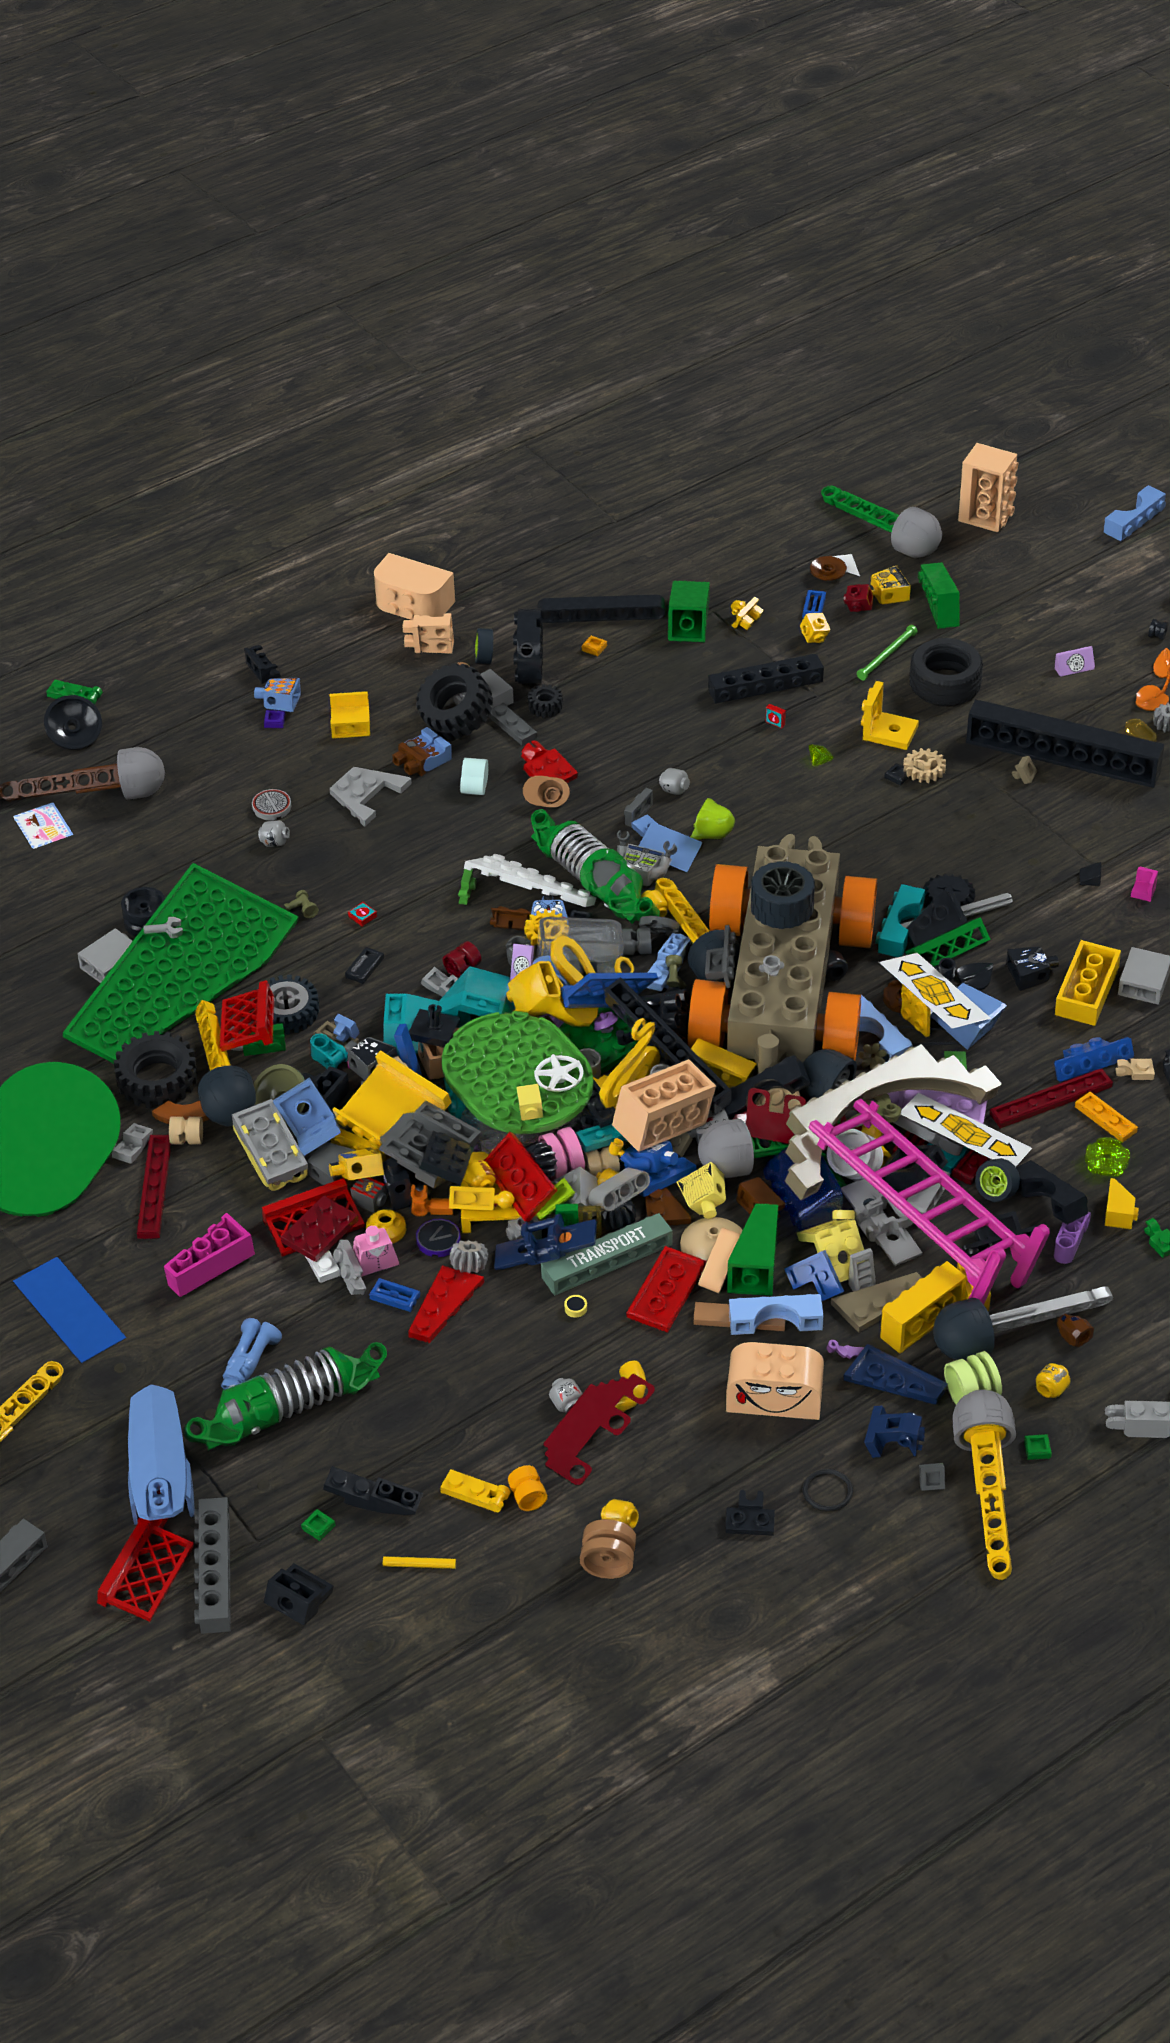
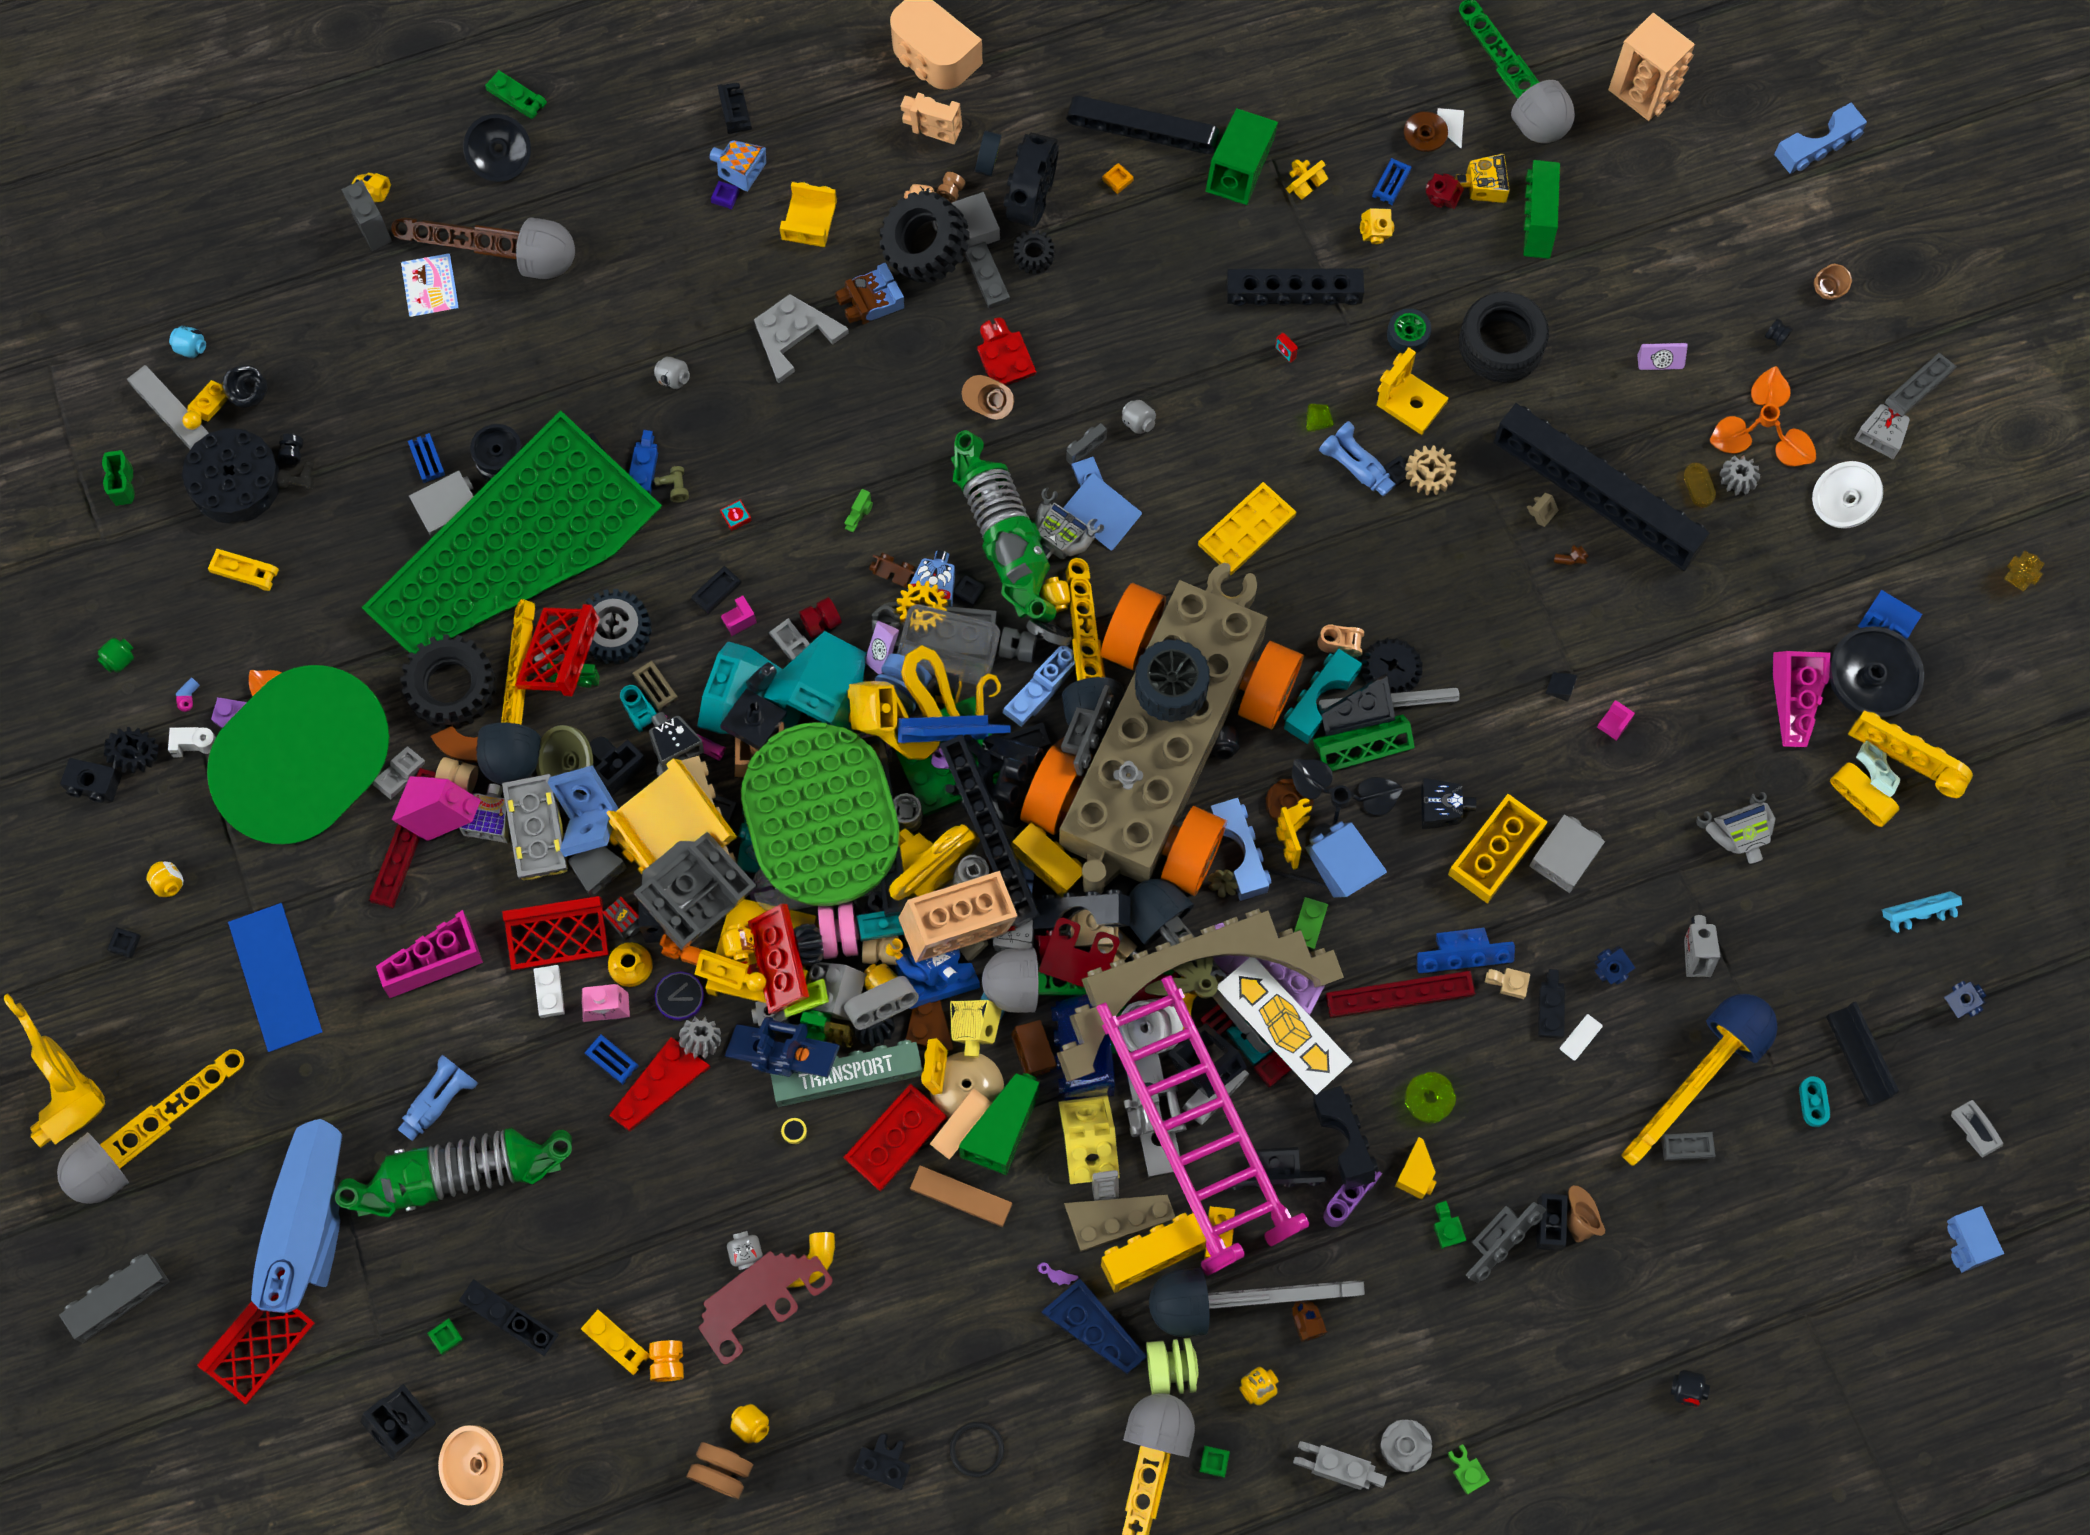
camera: 15 degrees right, 25 degrees up
light grey bar [143,917,183,938] -> none
dark grey brick [194,1497,231,1634] -> none
tile [252,789,291,820] -> none
dark red plate [281,1196,358,1262] -> none
yellow torso [329,1147,384,1180] -> none
medium blue tile [333,1014,360,1043] -> none
light grey hinge [333,1240,366,1295] -> none
yellow bar [383,1556,456,1569] -> none
blue tile [394,1024,423,1077] -> none
black plate [419,1131,474,1185] -> none
light aqua piece [460,758,488,795] -> none
white wing [464,854,596,907] -> none
light yellow brick [517,1084,543,1121] -> none
white wheel [534,1054,583,1092] -> none
olive piece [665,955,686,990] -> none
lime piece [690,798,735,840] -> none
light nougat brick [726,1342,824,1420] -> none
light blue arch [729,1294,823,1335] -> none
plate [784,1250,844,1301] -> none
light yellow tile [832,1210,855,1219] -> none
bright green bar [857,625,918,680] -> none
dark blue tile [864,1405,925,1458] -> none
sticker [879,953,991,1029] -> none
dark grey tile [919,1463,945,1491] -> none
wheel [975,1158,1020,1202] -> none
light orange tile [1075,1092,1138,1143] -> none
none -> dark pink slope [392,776,481,840]
none -> blue tile [408,433,445,483]
none -> light nougat dish [439,1425,503,1505]
none -> torso [459,784,509,843]
none -> blue hinge [629,430,658,494]
none -> dark pink panel [721,596,757,636]
none -> black piece [746,662,777,694]
none -> yellow plate [921,1038,948,1095]
none -> yellow plate [1198,482,1296,575]
none -> light nougat piece [1317,624,1364,657]
none -> medium blue piece [1319,421,1396,496]
none -> wheel [1387,309,1431,354]
none -> reddish brown plate [1554,545,1589,565]

